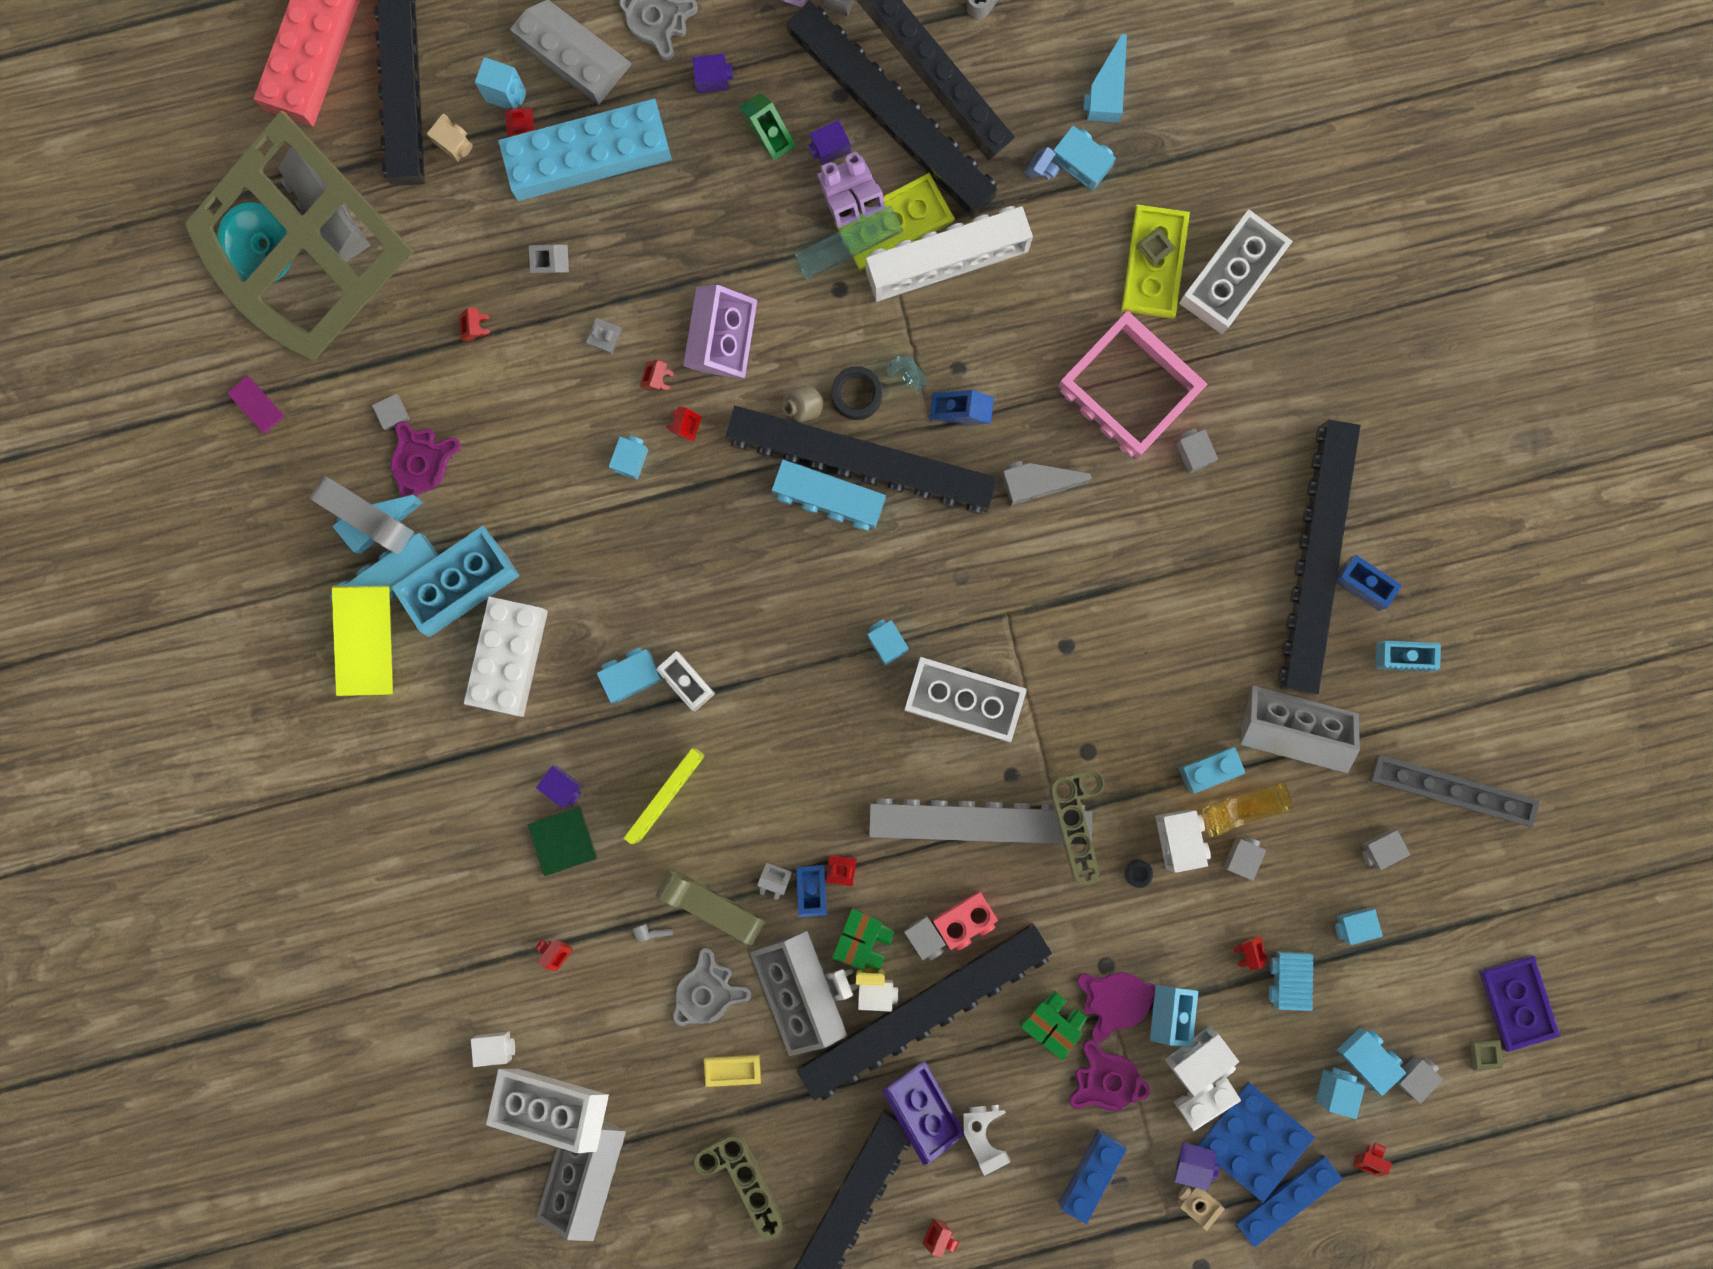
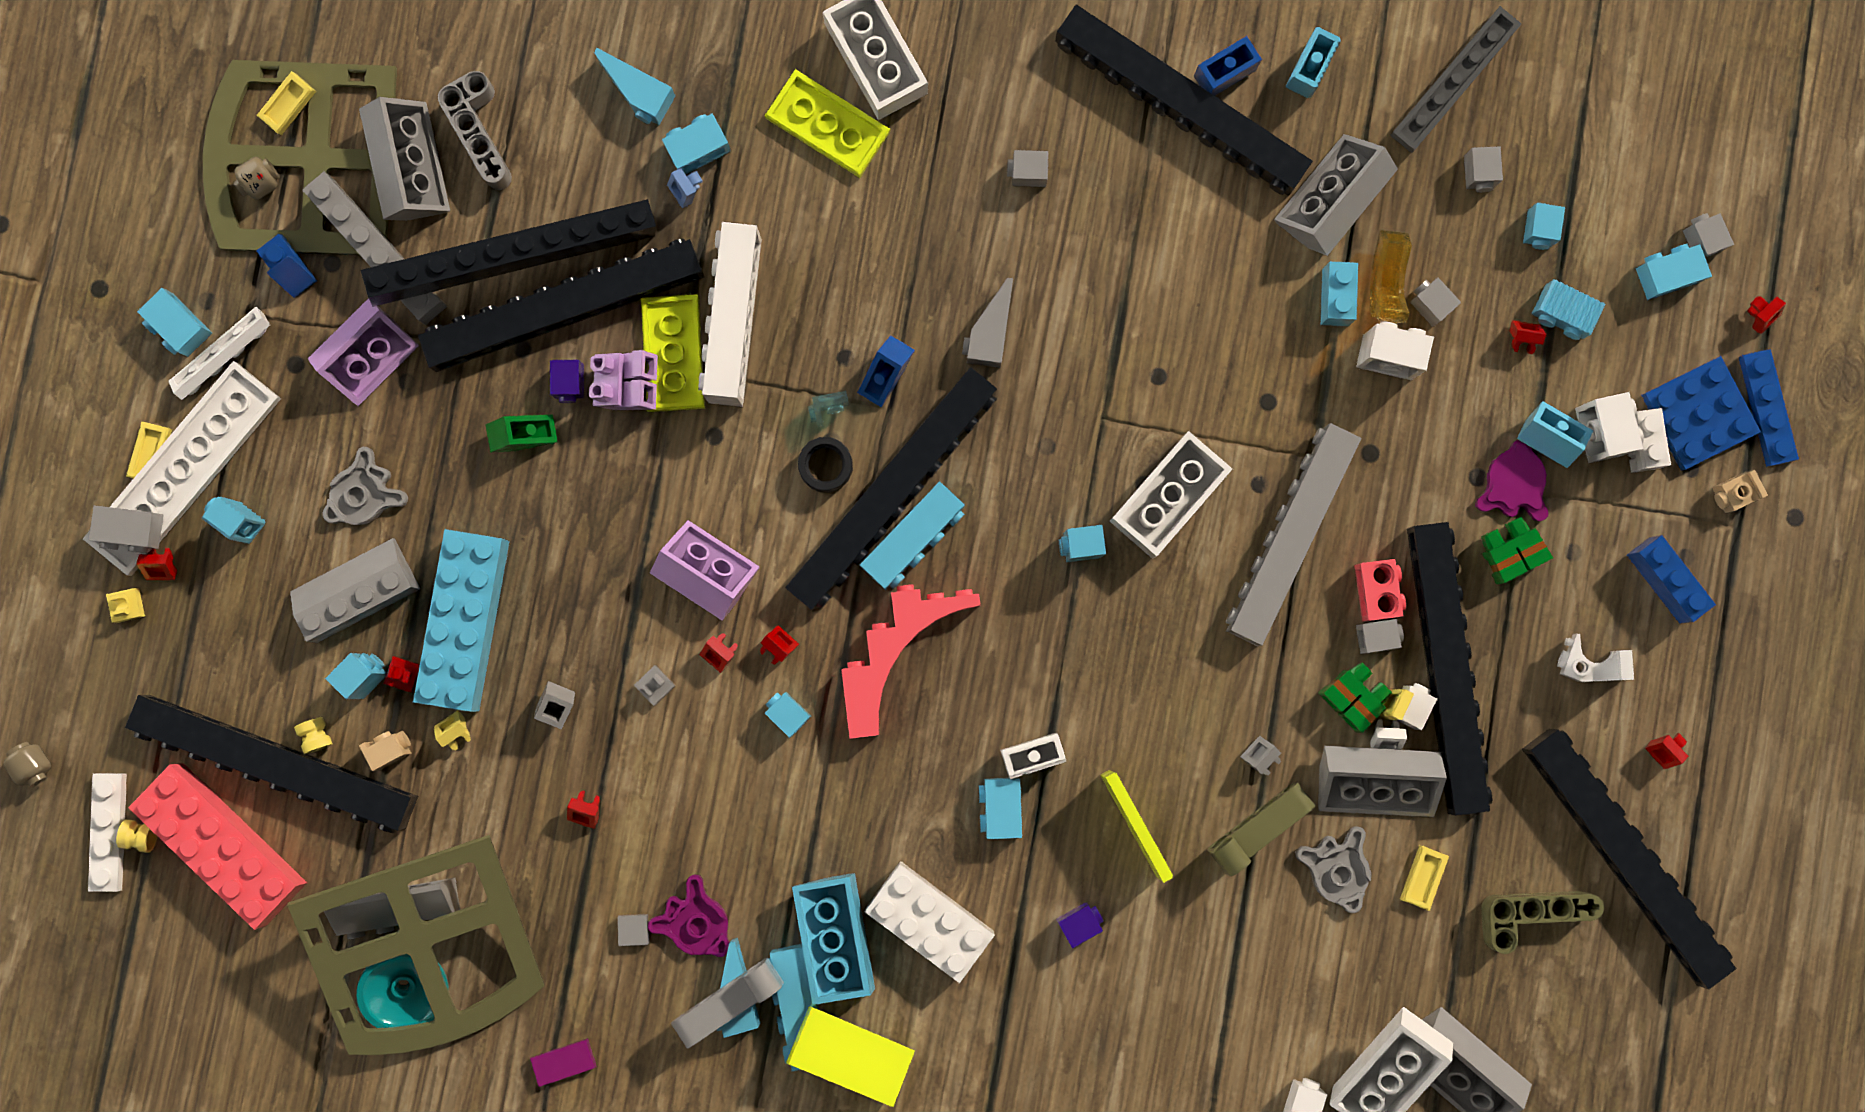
camera: 75 degrees left, 0 degrees up
dark green tile [527,807,598,877] -> none
red tile [535,939,573,972] -> none
light grey hand [633,924,673,942] -> none
dark purple brick [692,54,733,93] -> none
dark tan head [782,385,823,423] -> none
clear light blue tile [795,205,903,280] -> none
blue slope [796,865,827,917] -> none
red tile [826,855,857,886] -> none
dark purple tile [882,1061,965,1165] -> none
olive beam [1049,771,1104,885] -> none
bright pink window [1058,311,1207,459] -> none
magenta tile [1069,1039,1150,1111] -> none
black tile [1124,860,1153,888] -> none
olive tile [1136,227,1175,267] -> none
dark purple brick [1174,1142,1220,1191] -> none
medium azure brick [1315,1067,1365,1119] -> none
olive tile [1469,1039,1503,1071] -> none
dark purple tile [1479,955,1560,1052] -> none
none -> light yellow wheel [294,717,332,755]
none -> light yellow tile [434,710,471,751]
none -> coral arch [841,585,980,739]

